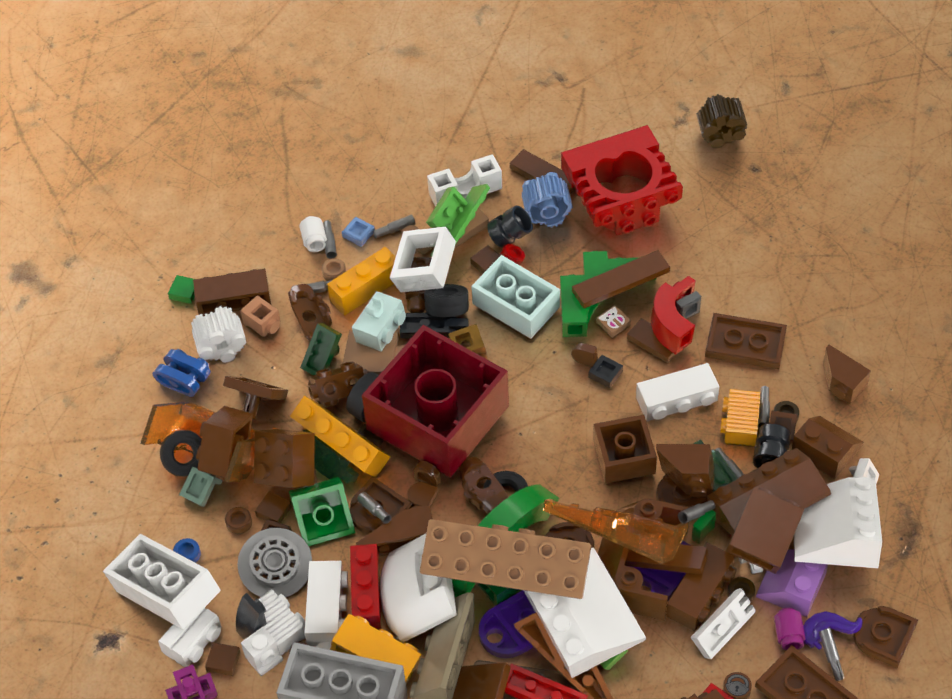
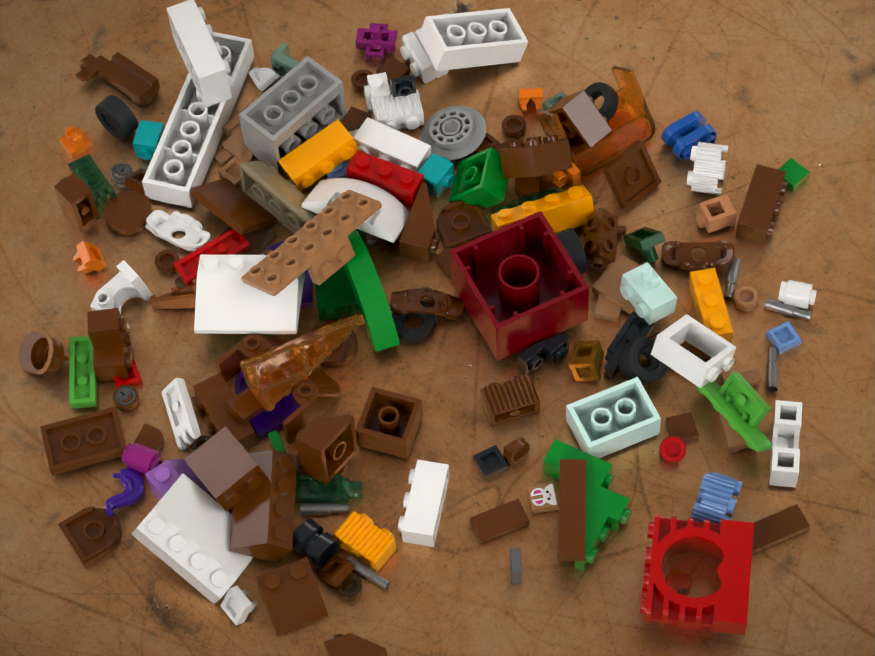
camera: 120 degrees right, 5 degrees up
blue tile [173,538,201,563] -> none
flat silver pin [357,492,391,524] -> none
black wheel [487,205,533,248] -> none
red arch [651,276,696,355] -> none
flat silver pin [678,500,715,523] -> none
reddish brown tile [705,313,787,369] -> none
flat silver pin [818,628,845,681] -> none
none -> reddish brown tile [133,424,164,451]
none -> reddish brown tile [351,70,373,94]
none -> teal brick [418,153,455,198]
none -> reddish brown brick [480,374,540,426]
none -> orange tile [518,88,543,112]

